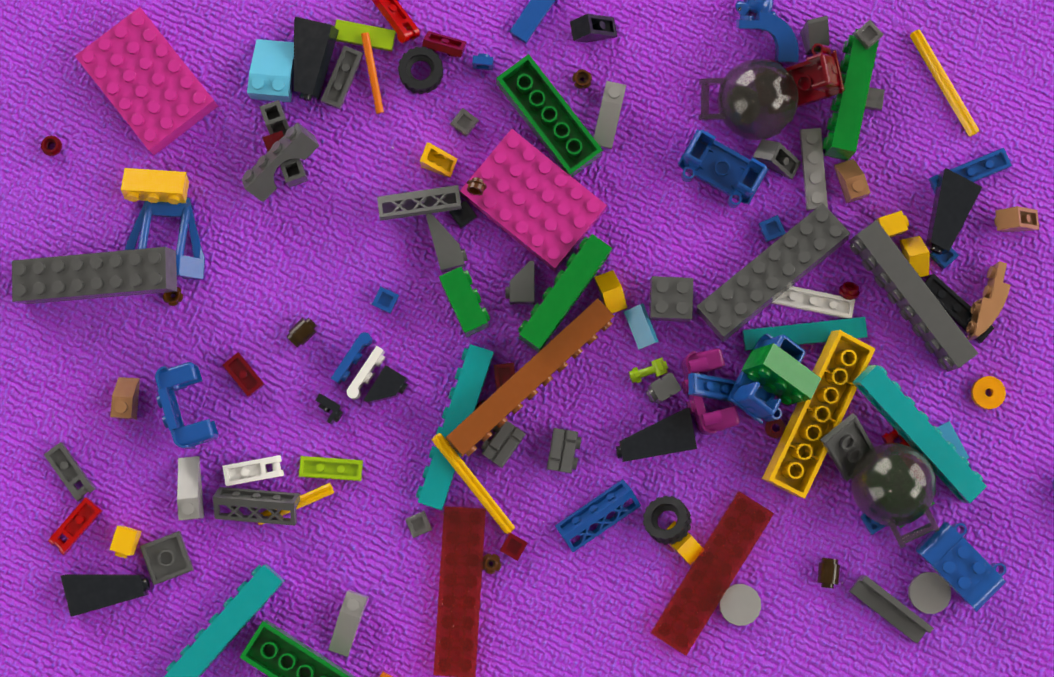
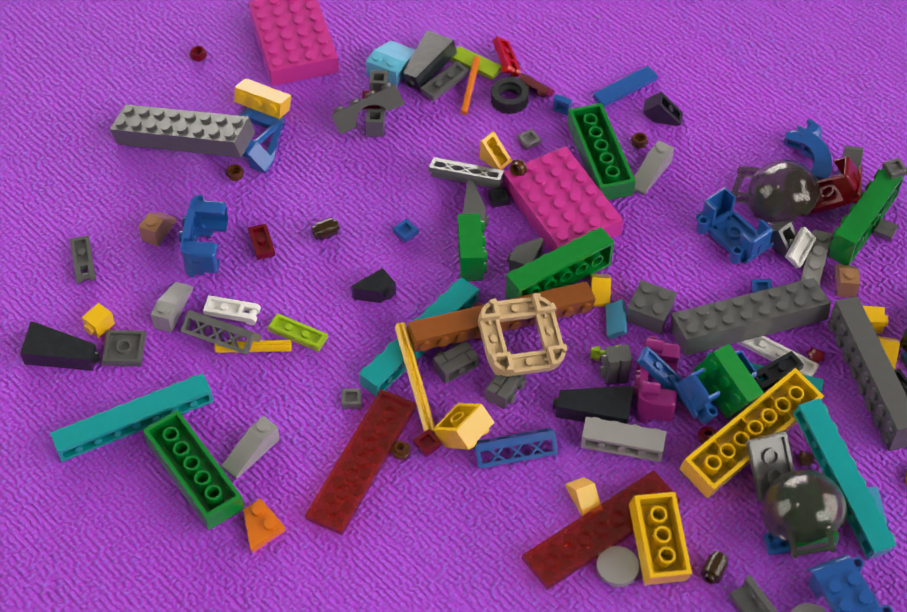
camera: 25 degrees right, 30 degrees down
red plate [48,497,103,555] -> none
black bracket [315,393,343,424] -> none
blue plate [331,332,373,384] -> none
white plate [347,346,385,400] -> none
black tyre [643,496,692,545] -> none
none -> yellow brick [432,403,494,450]
none -> tan plate [478,293,567,376]
none -> light grey brick [581,417,666,462]
none -> yellow brick [629,492,692,585]
none -> black plate [754,351,804,393]
none -> white tile [785,227,817,268]
none -> reddish brown plate [796,450,816,467]

